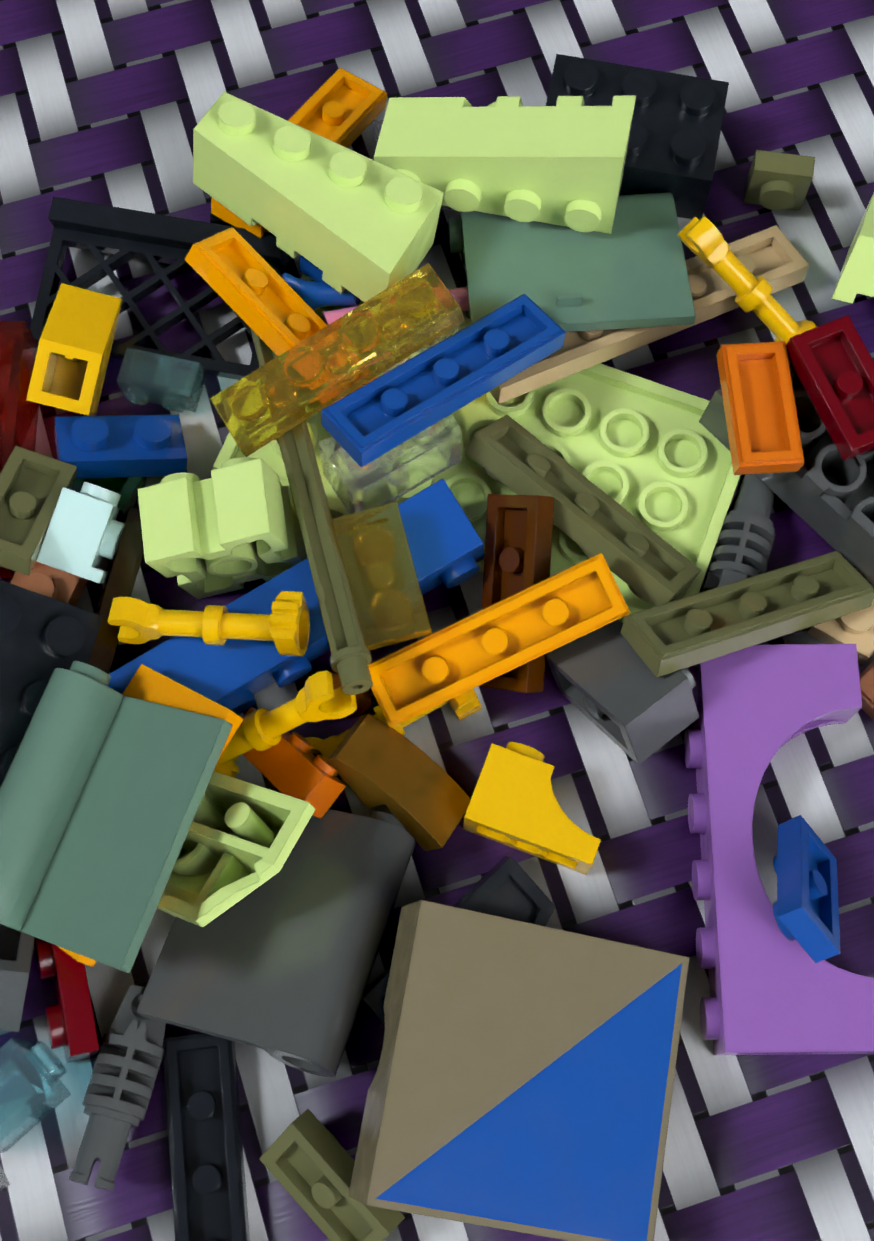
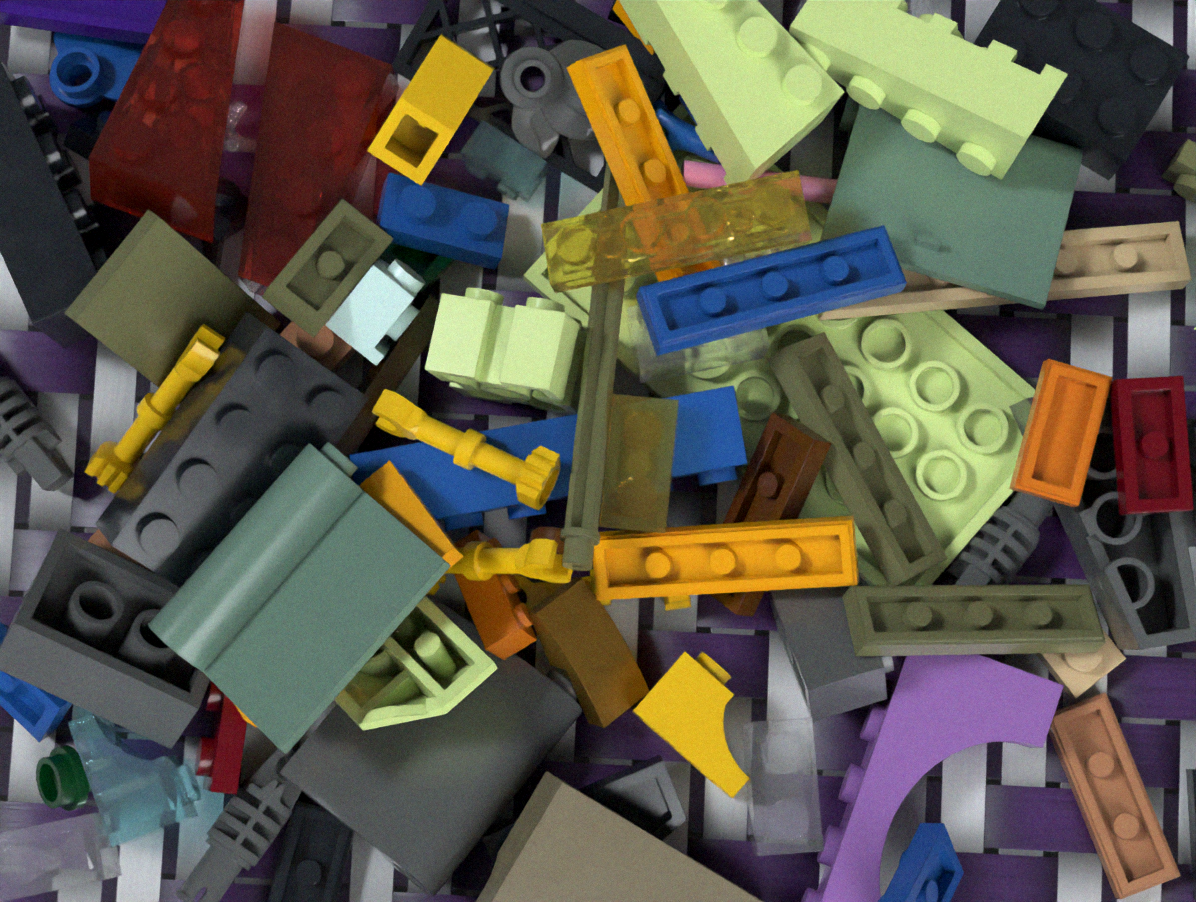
camera: 20 degrees right, 10 degrees up
yellow piece [677,216,817,344] -> none
none -> dark grey plate [500,40,605,159]
none -> clear brick [741,717,824,856]

